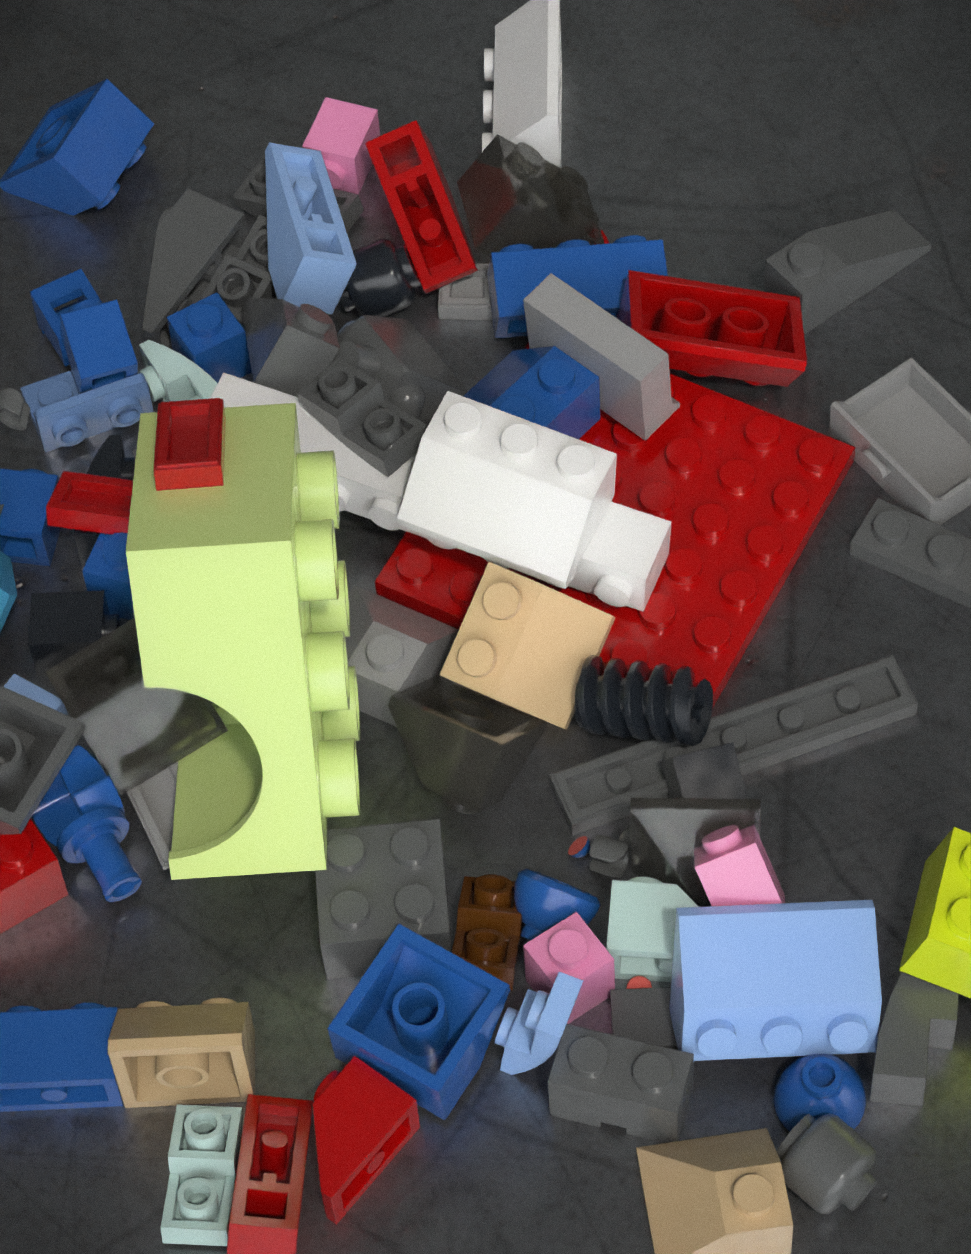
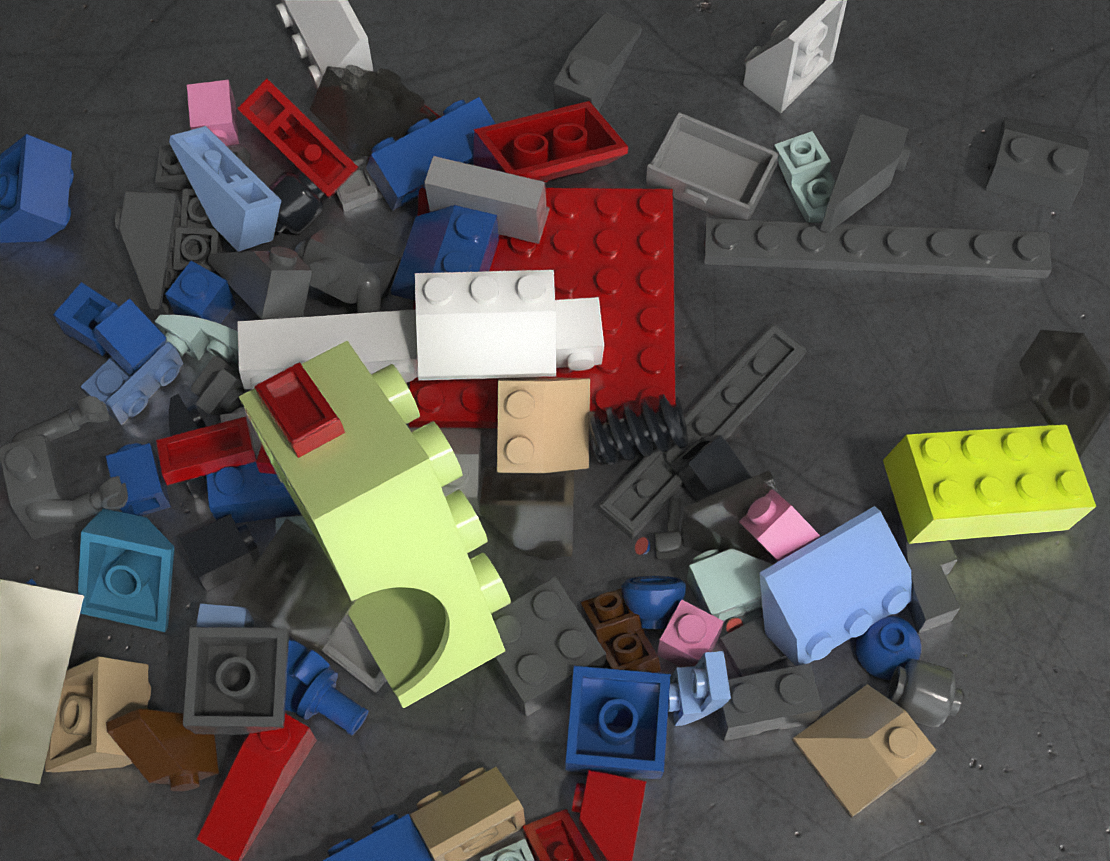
camera: 30 degrees left, 10 degrees up
dark grey slope [297,357,427,477] -> none

